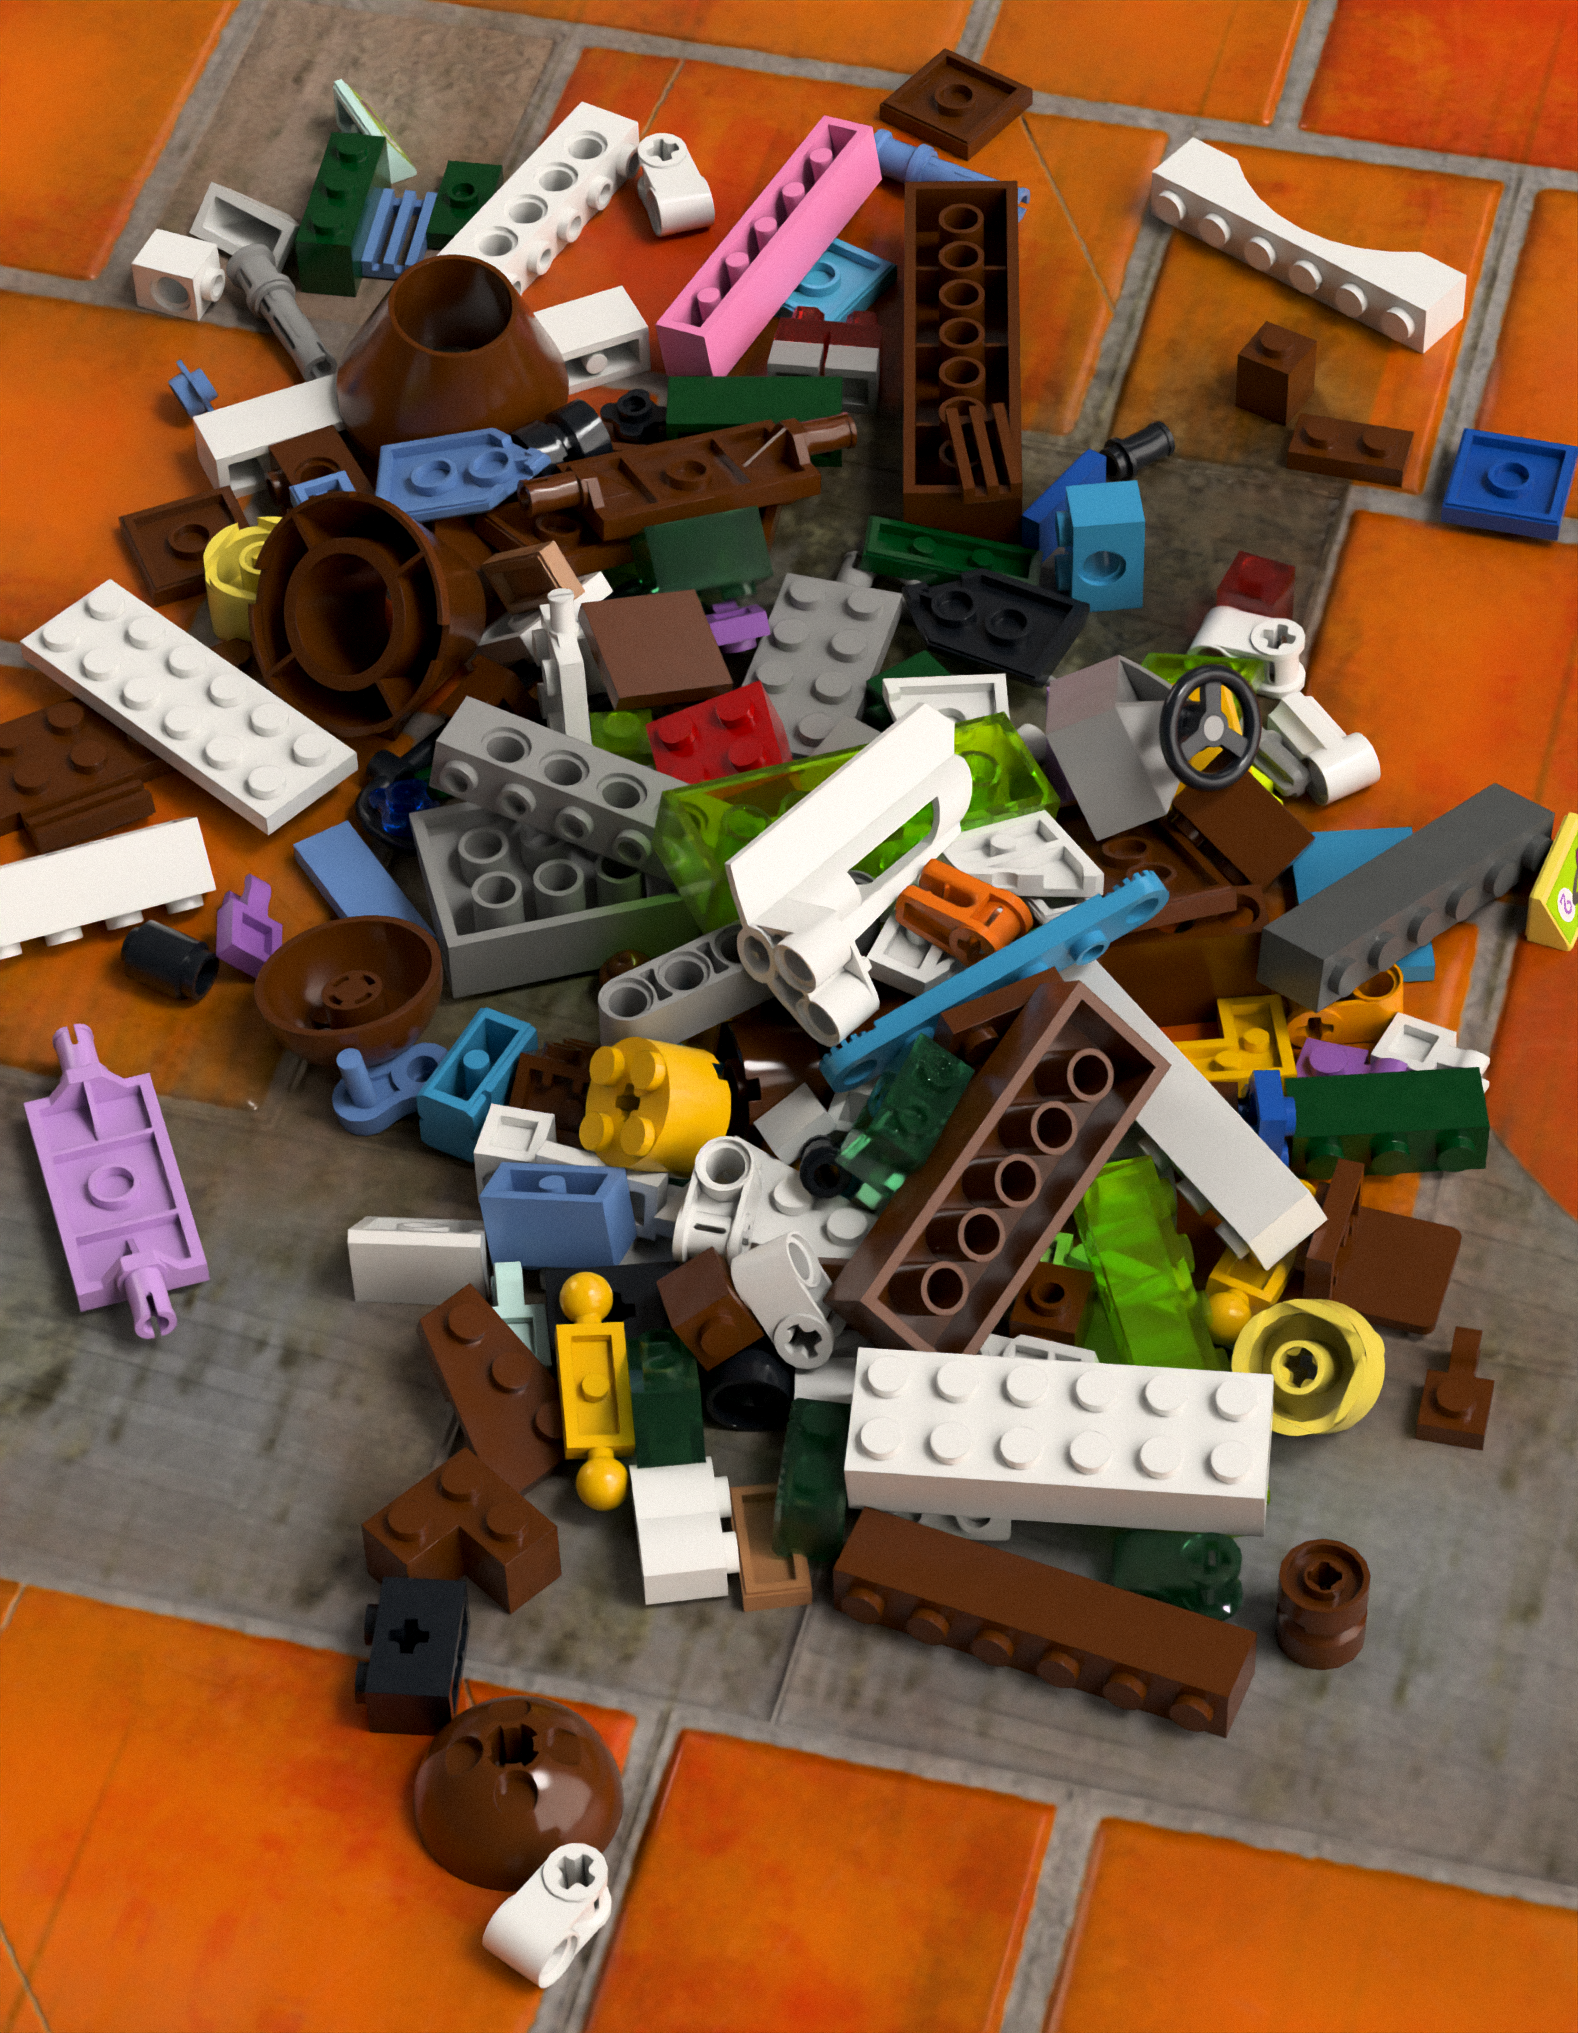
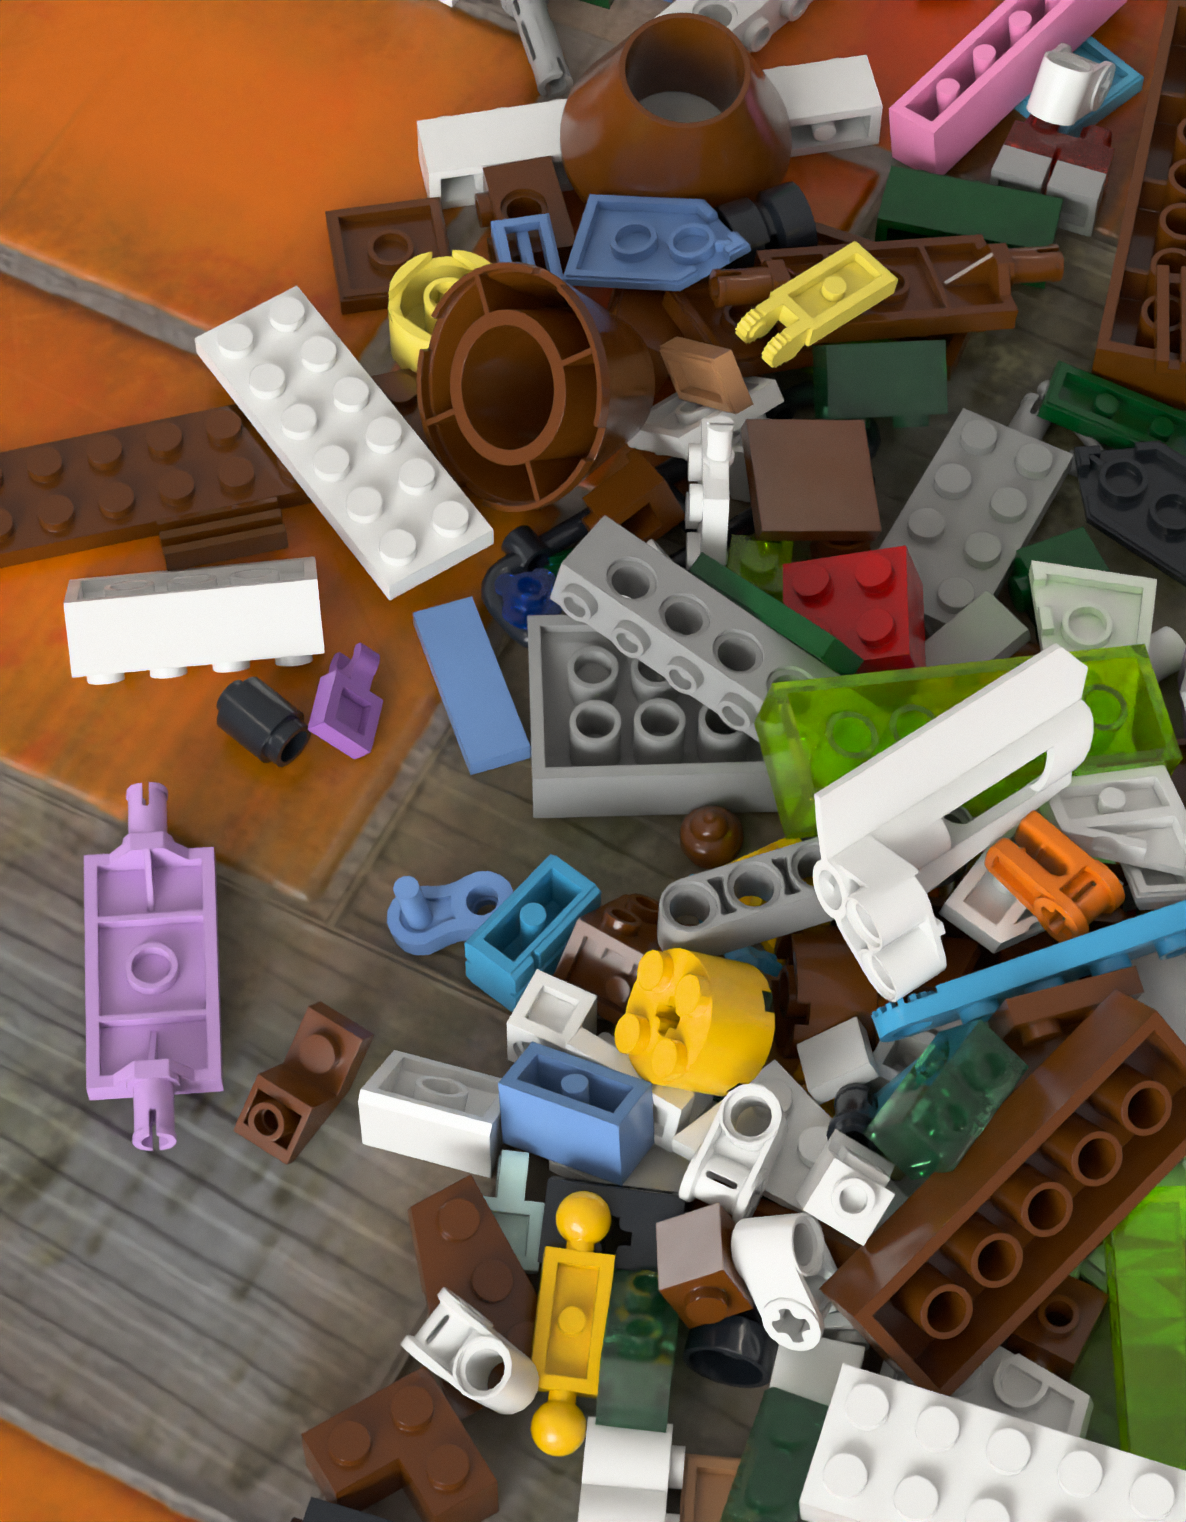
camera: 10 degrees right, 10 degrees up
medium blue plate [167,359,218,420] -> none
reddish brown piece [254,915,443,1070] -> none
black plate [600,389,667,445] -> none
medium lavender plate [706,600,771,654] -> none
none -> reddish brown slope [233,1001,375,1165]
none -> white piece [400,1286,539,1414]
none -> dark green tile [689,552,864,679]
none -> light yellow hinge [735,241,898,368]
none -> white window [794,1129,895,1246]
none -> white piece [1026,43,1116,126]

